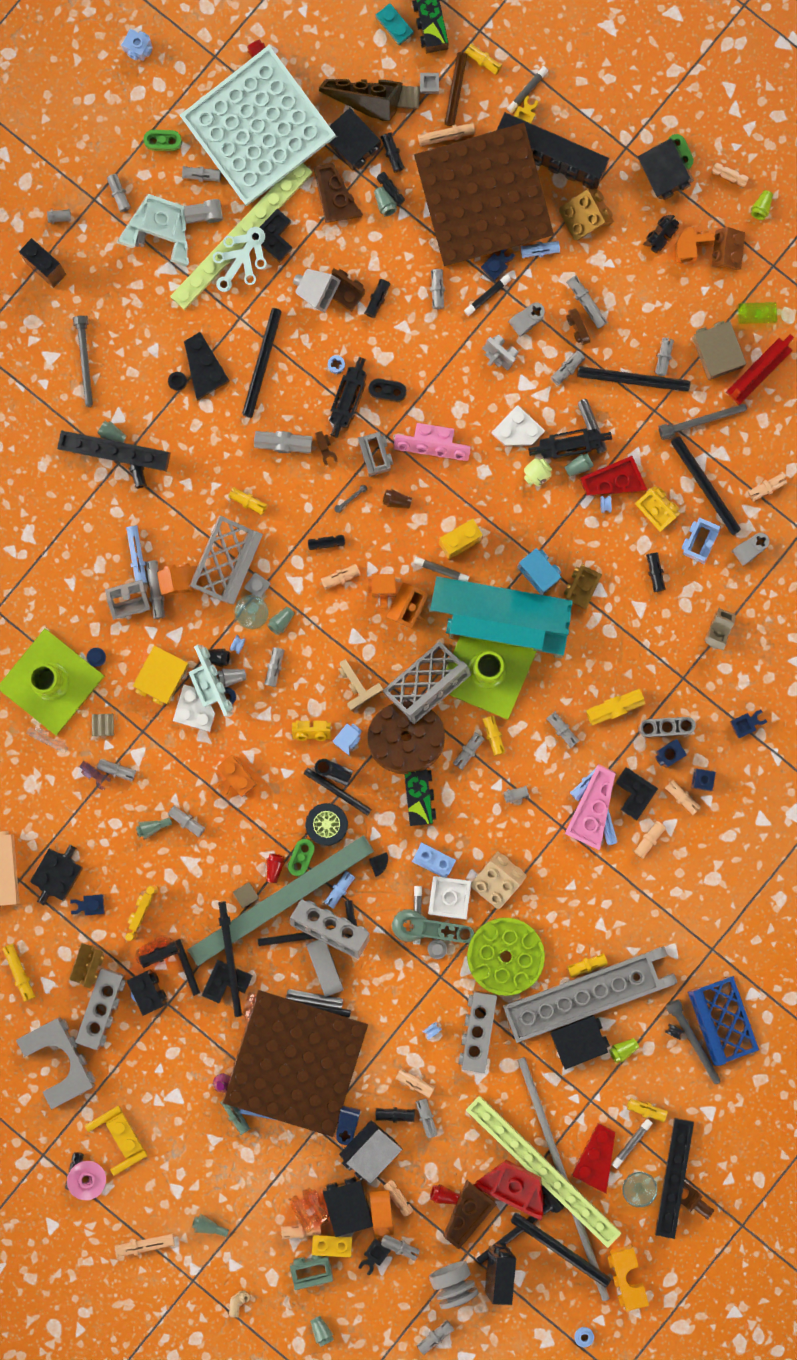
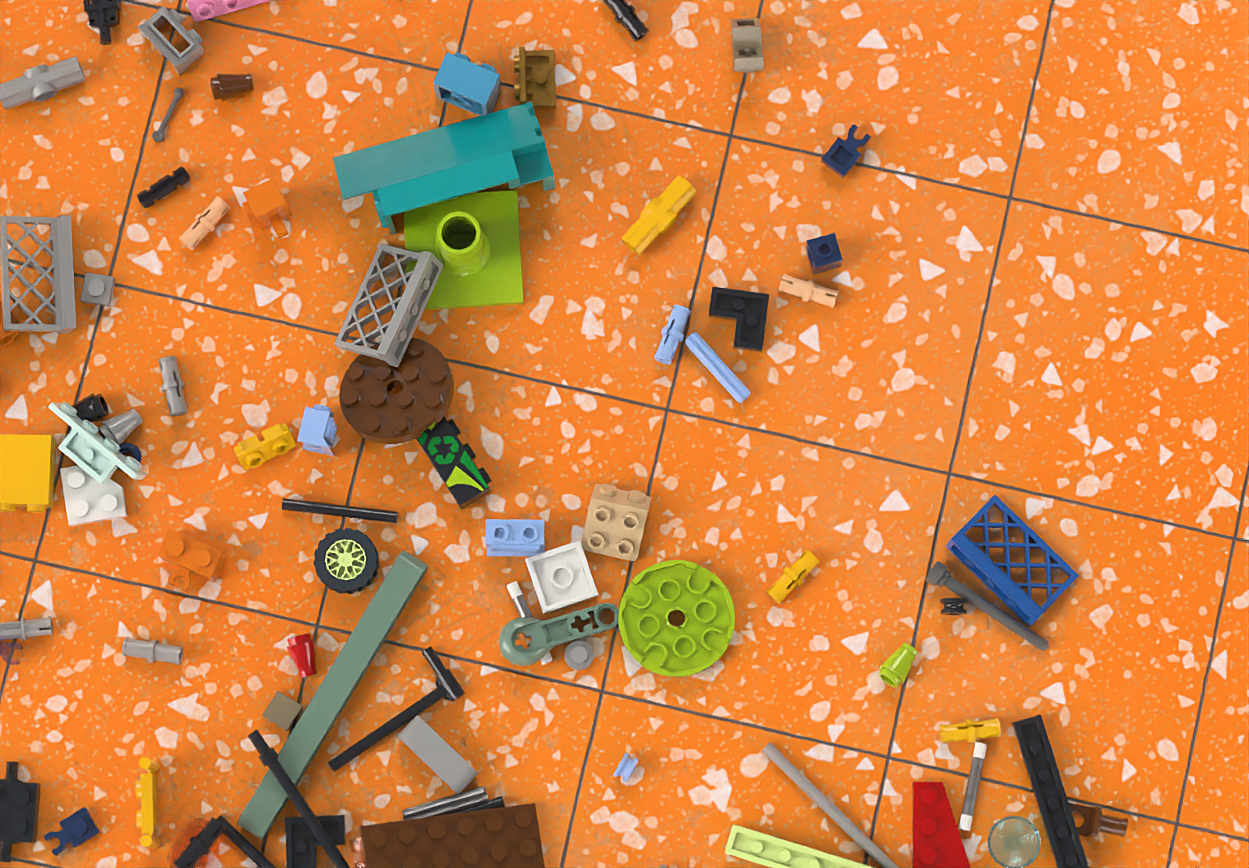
camera: 25 degrees left, 5 degrees down
sand green cone [136,817,172,840] -> none
yellow pin [228,487,267,515] -> none
light blue bush [230,635,246,654] -> none
clear light blue piece [235,595,268,629] -> none
sand green cone [267,607,295,635] -> none
bright green plate [288,839,315,876] -> none
light grey brick [290,899,370,959] -> none
black piece [314,759,353,786] -> none
reddish brown plate [315,431,337,466] -> none
light blue pin [324,871,356,909] -> none
tan bracket [338,659,383,711] -> none
black tile [369,852,388,877] -> none
orange brick [386,583,429,629] -> none
light nougat pin [395,1068,435,1098] -> none
dark grey bar [413,557,470,582] -> none
yellow brick [439,519,483,560] -> none
light grey pin [453,732,485,770] -> none
light grey brick [458,991,497,1073] -> none
yellow pin [483,716,506,756] -> none
light grey pin [503,786,529,804] -> none
light grey hinge [503,946,678,1043] -> none
light grey pin [546,711,580,748] -> none
black brick [550,1015,610,1070] -> none
bright pink wing [565,764,616,850] -> none
light nougat pin [633,821,666,859] -> none
light grey beam [638,717,696,738] -> none
dark blue brick [655,739,687,768] -> none

